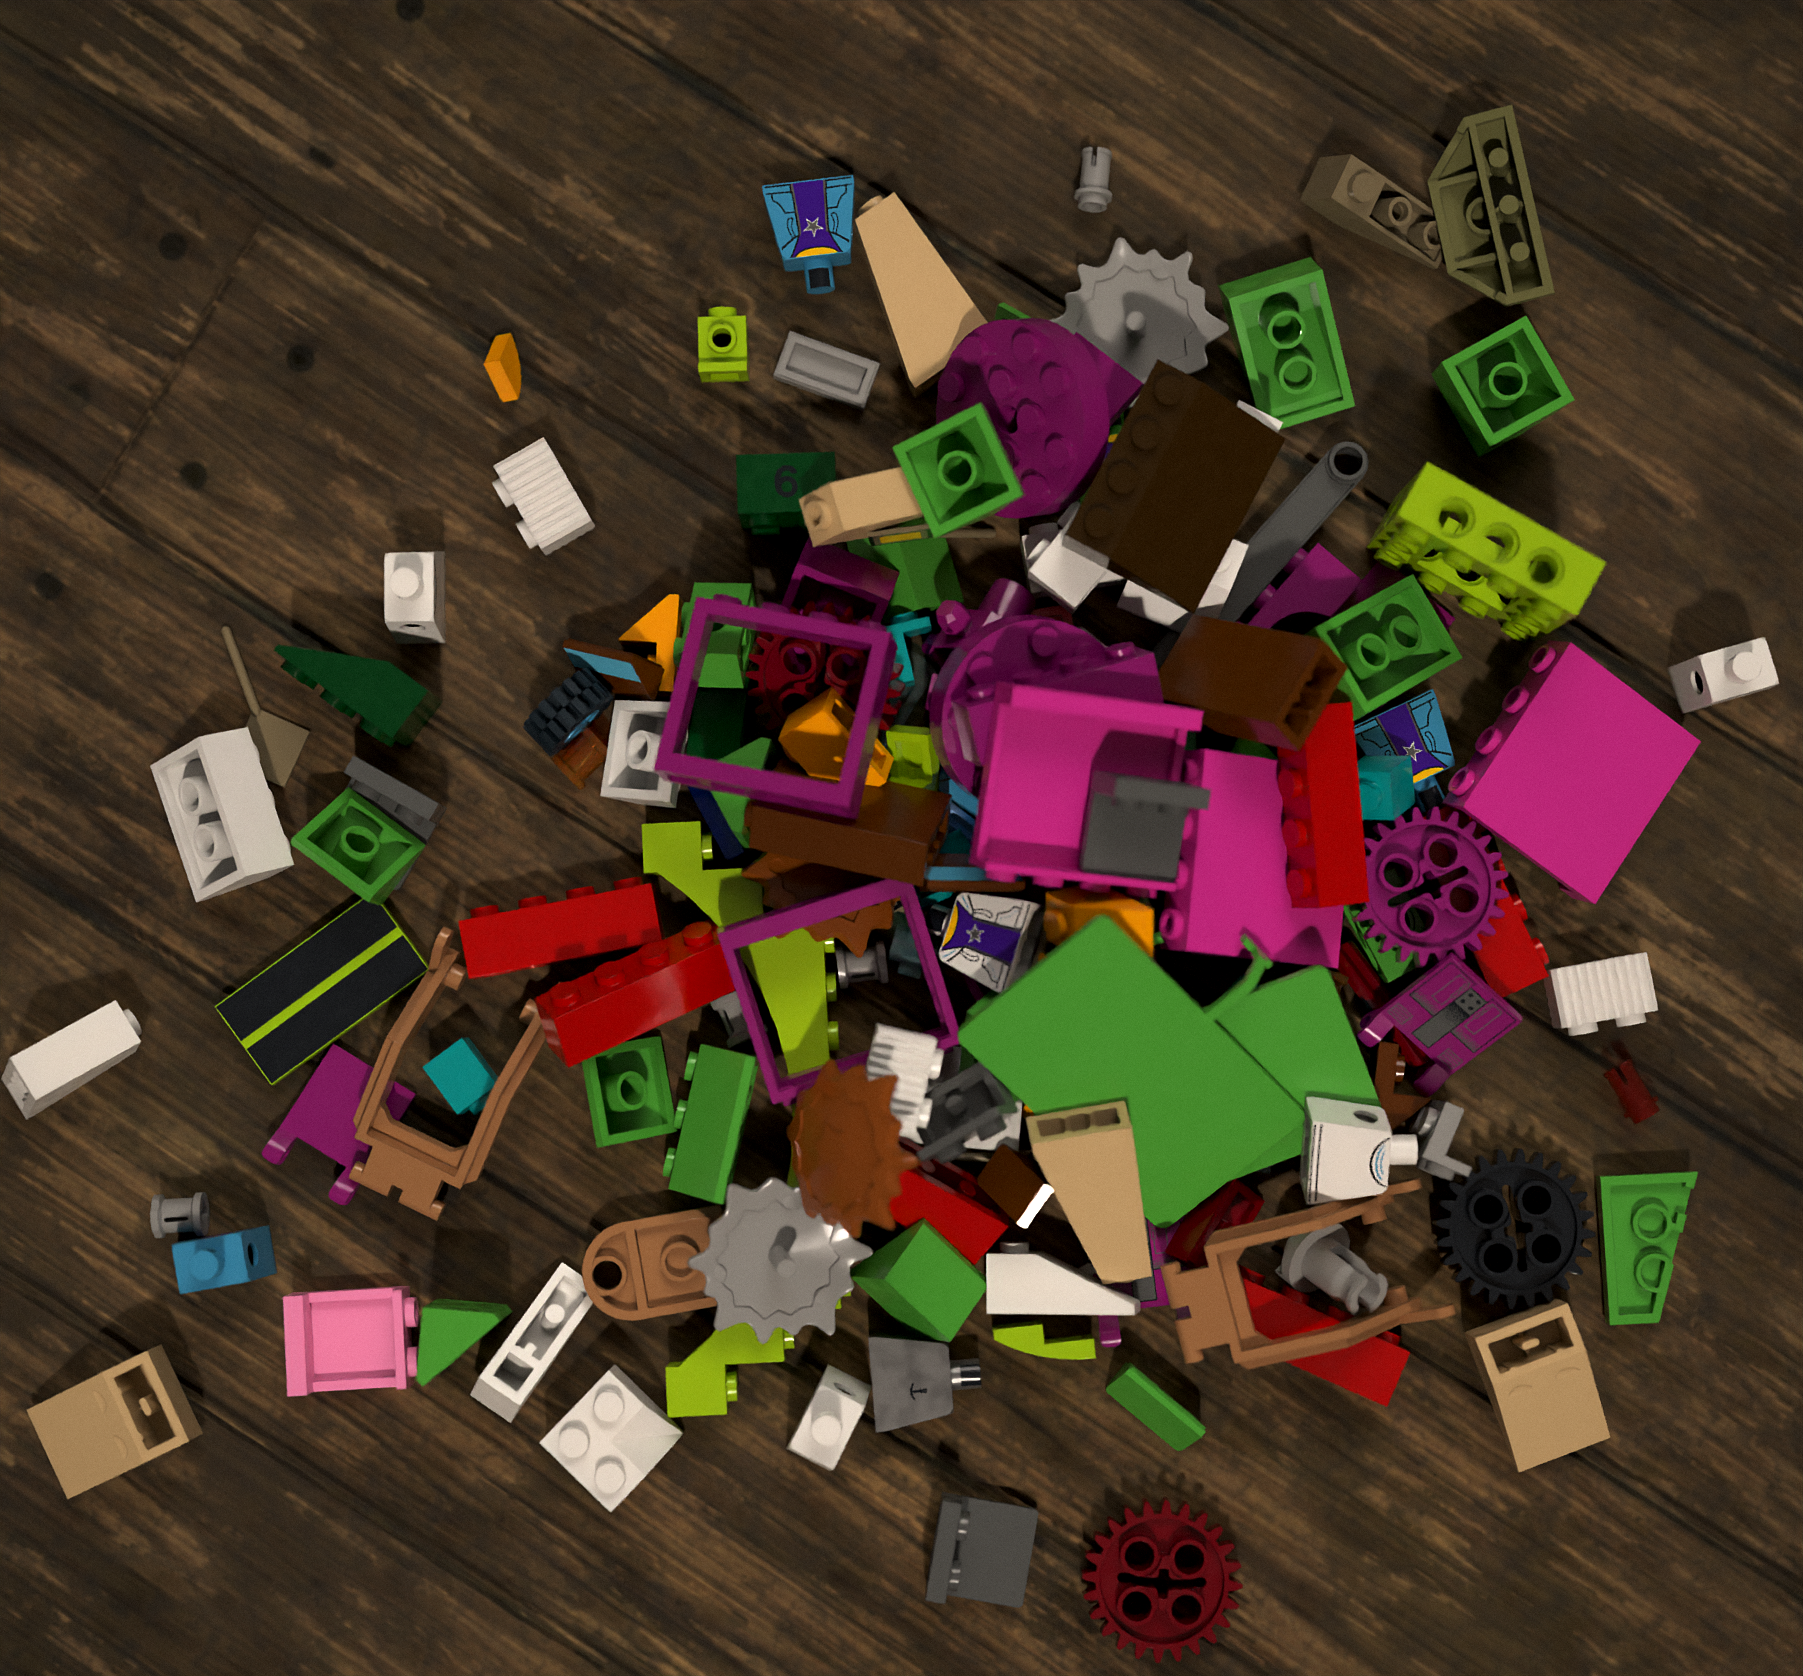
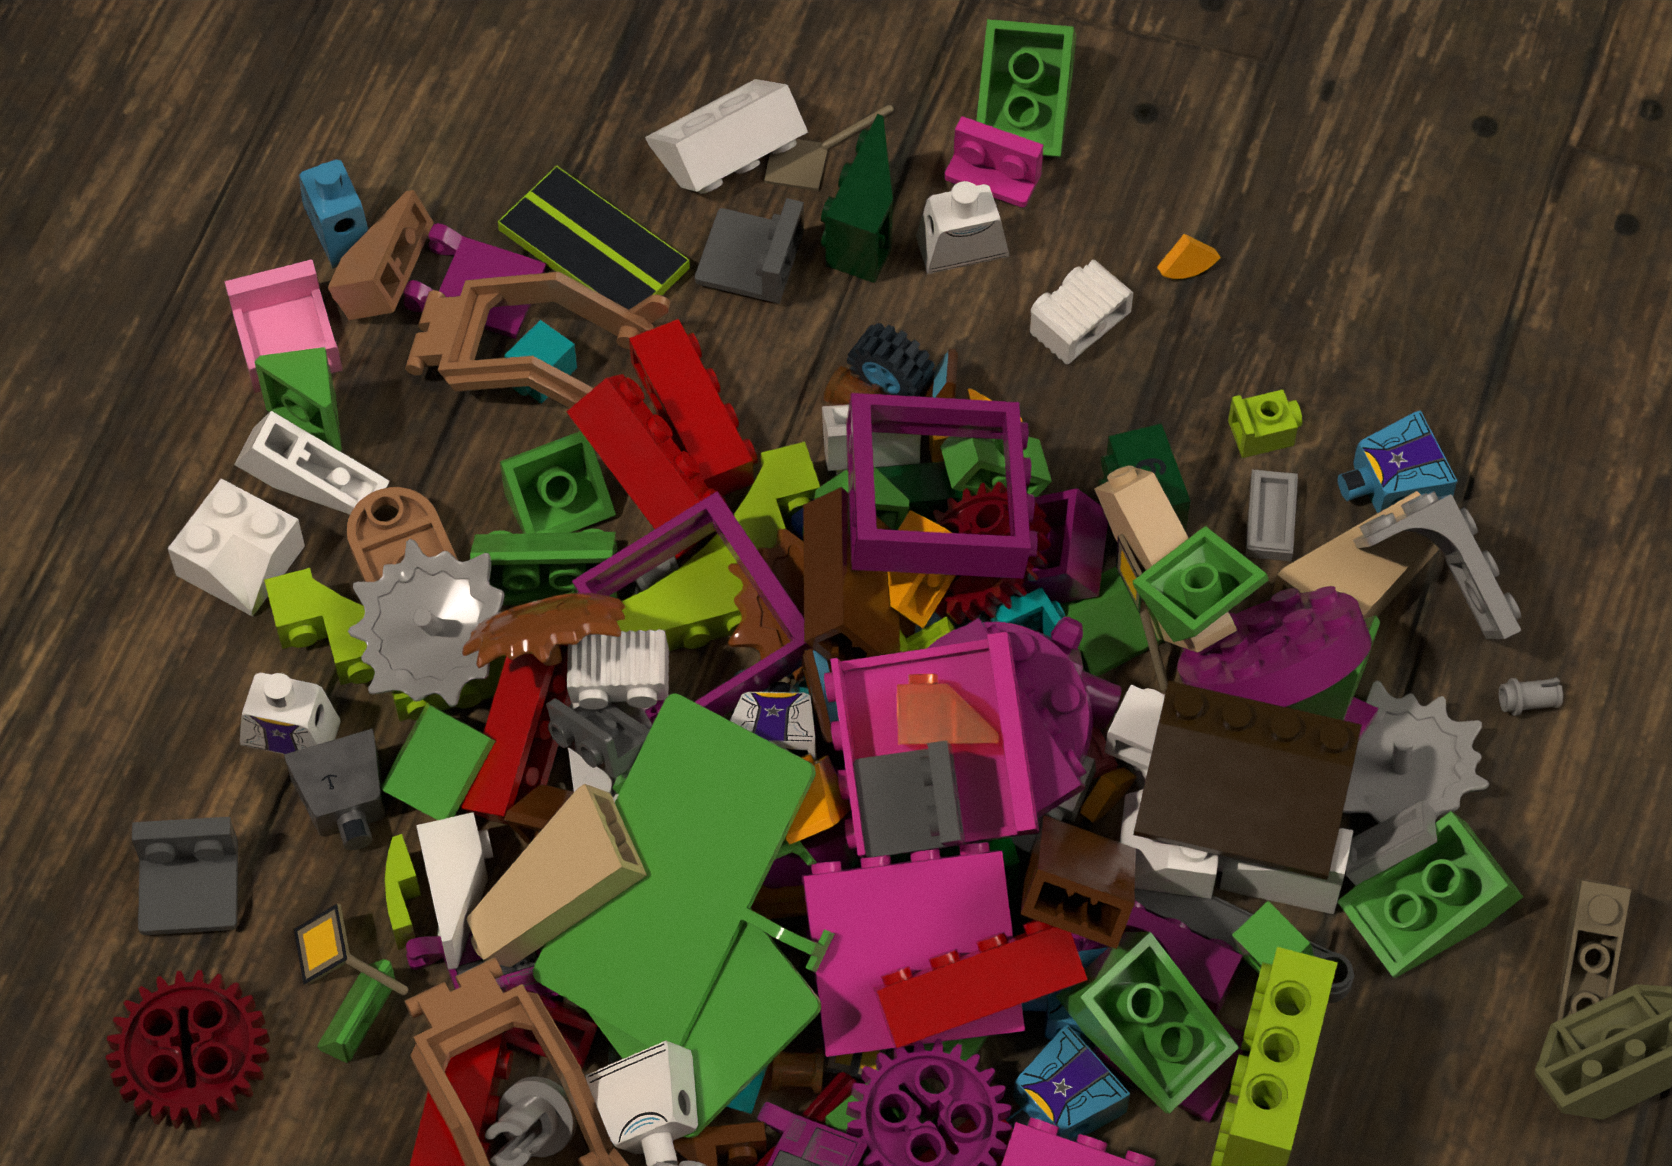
camera: 75 degrees right, 25 degrees down
white slope [1,1000,142,1120] -> none
tan slope [27,1344,203,1499] -> none
light grey bush [150,1192,210,1238] -> none
bright green slope [290,787,426,906] -> none
light grey bush [835,941,889,989] -> none
teal brick [1357,756,1415,820] -> none
bright green slope [1431,316,1575,457] -> none
none -> piece [294,904,408,995]
none -> medium nougat slope [328,190,434,320]
none -> clear orange slope [897,674,1000,745]
none -> dark pink bracket [945,116,1044,207]
none -> bright green slope [976,19,1077,158]
none -> light orange tile [1080,767,1137,823]
none -> bright green brick [1232,901,1314,974]
none -> light grey tile [1346,800,1437,885]
none -> light grey bracket [1353,491,1521,639]

